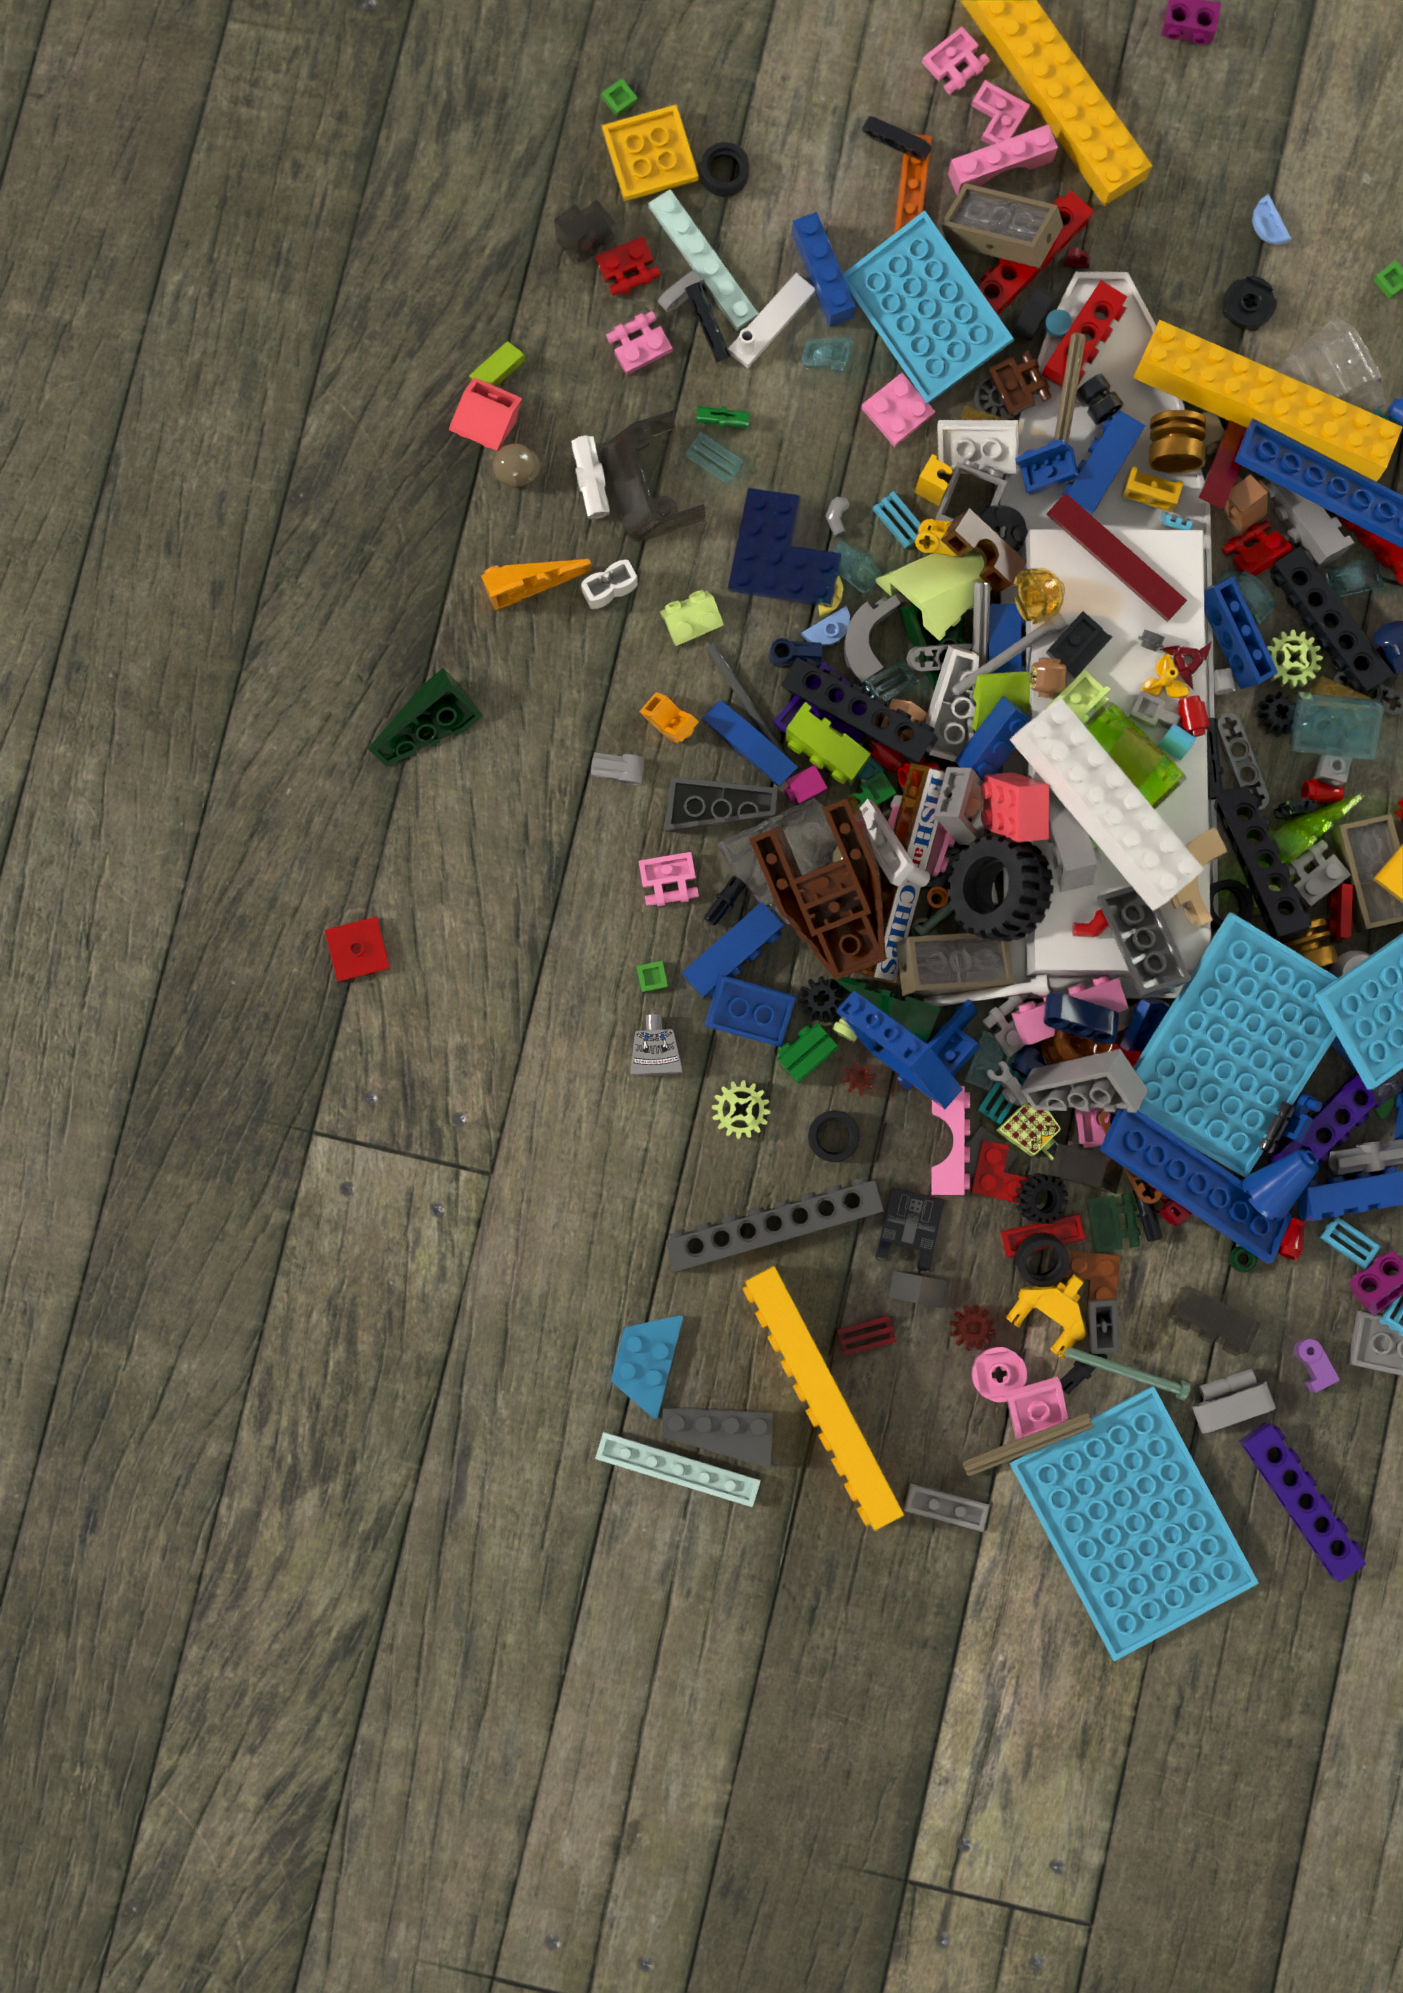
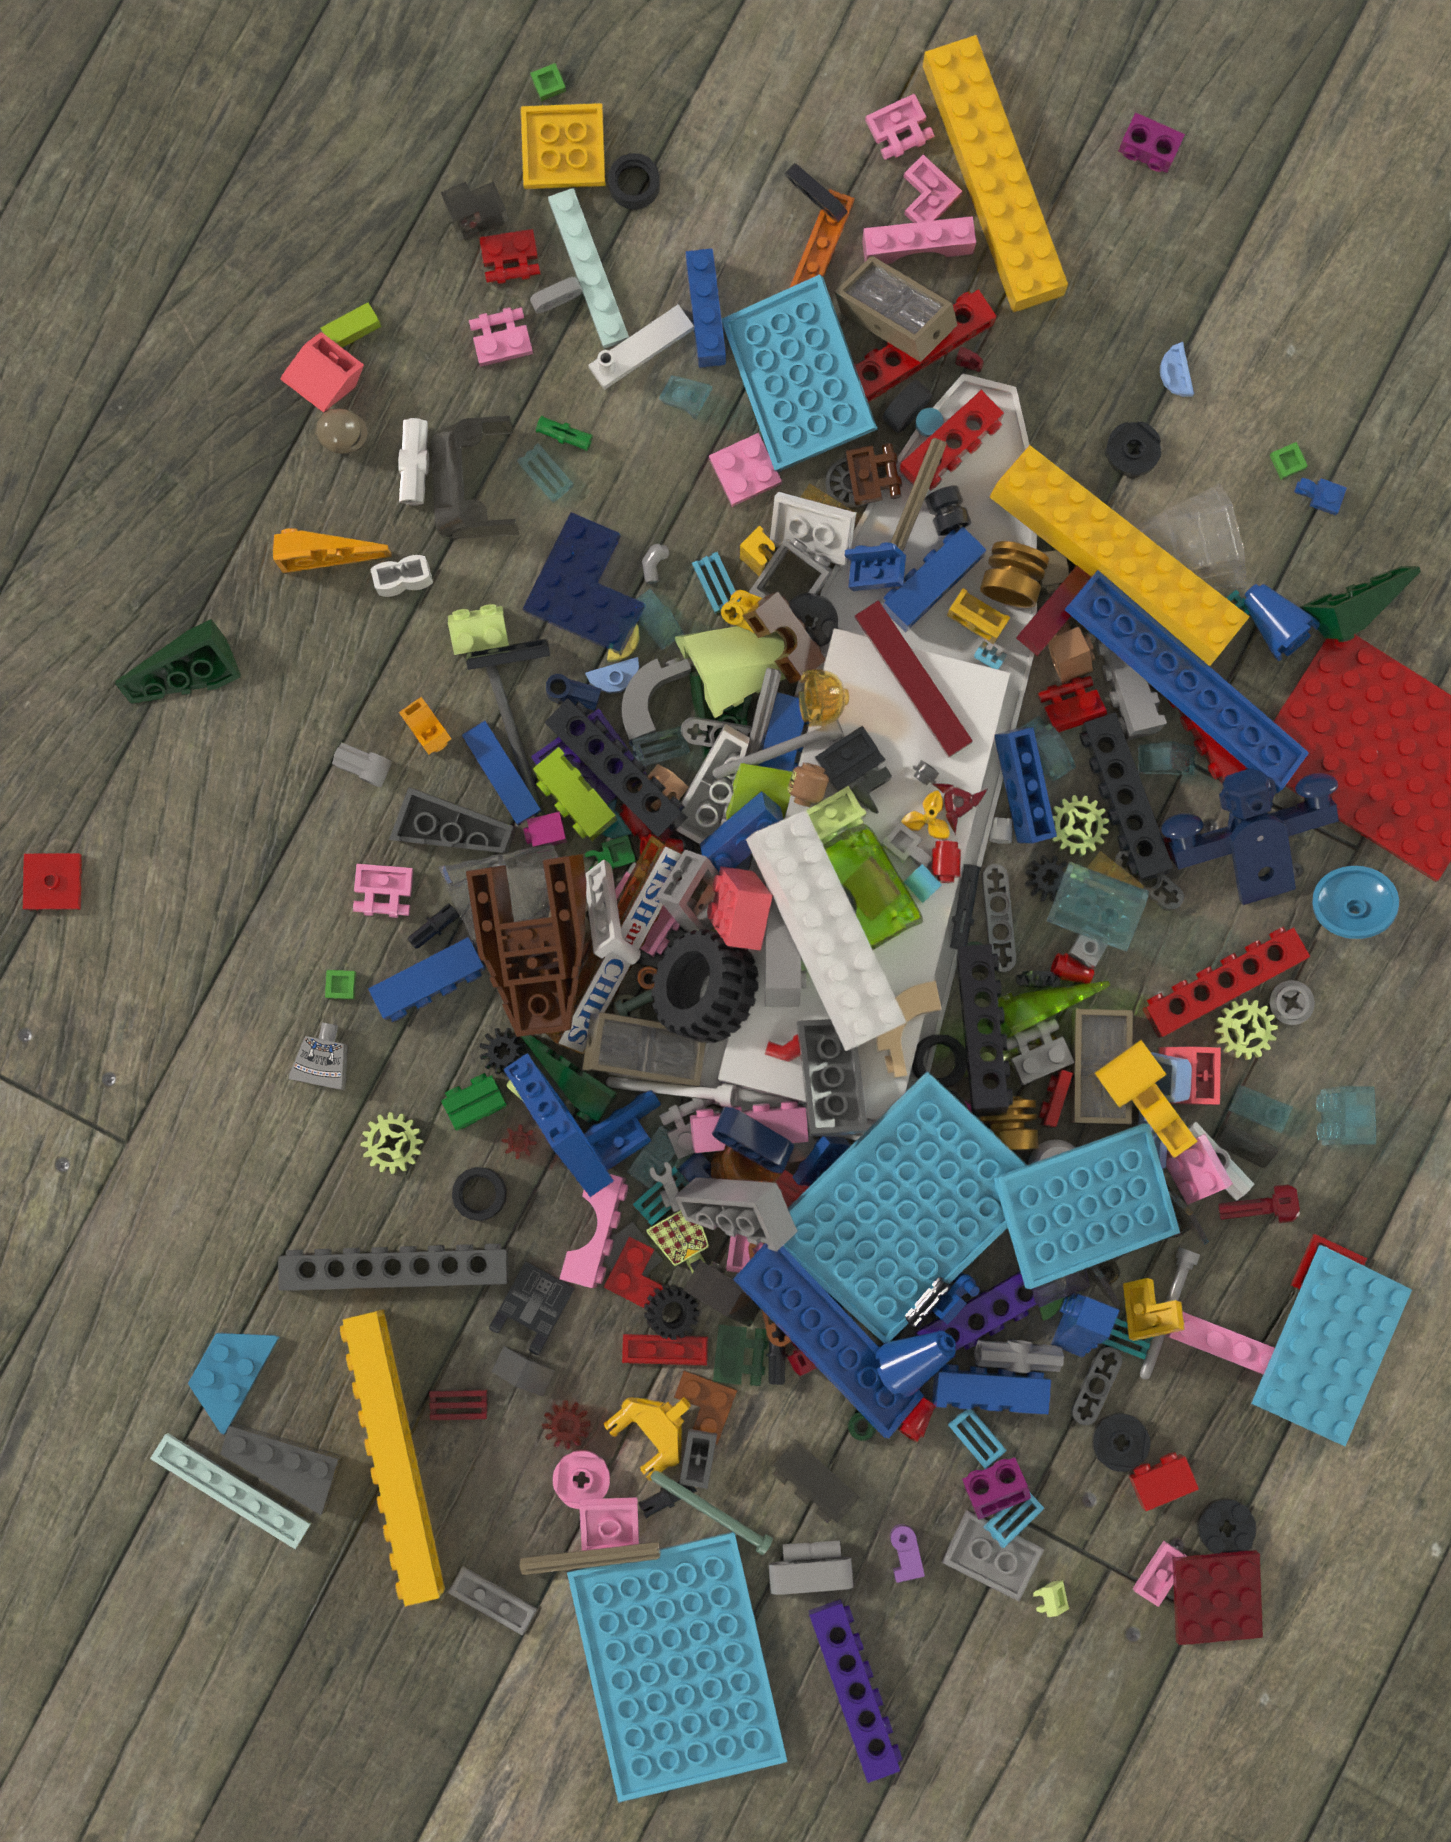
camera: 20 degrees right, 0 degrees up
black pin [685,281,731,363] -> none
blue tile [704,974,797,1047] -> none
black tyre [1015,1232,1070,1287] -> none
none -> black tile [466,639,550,670]
none -> pearl dark grey plate [851,767,892,814]

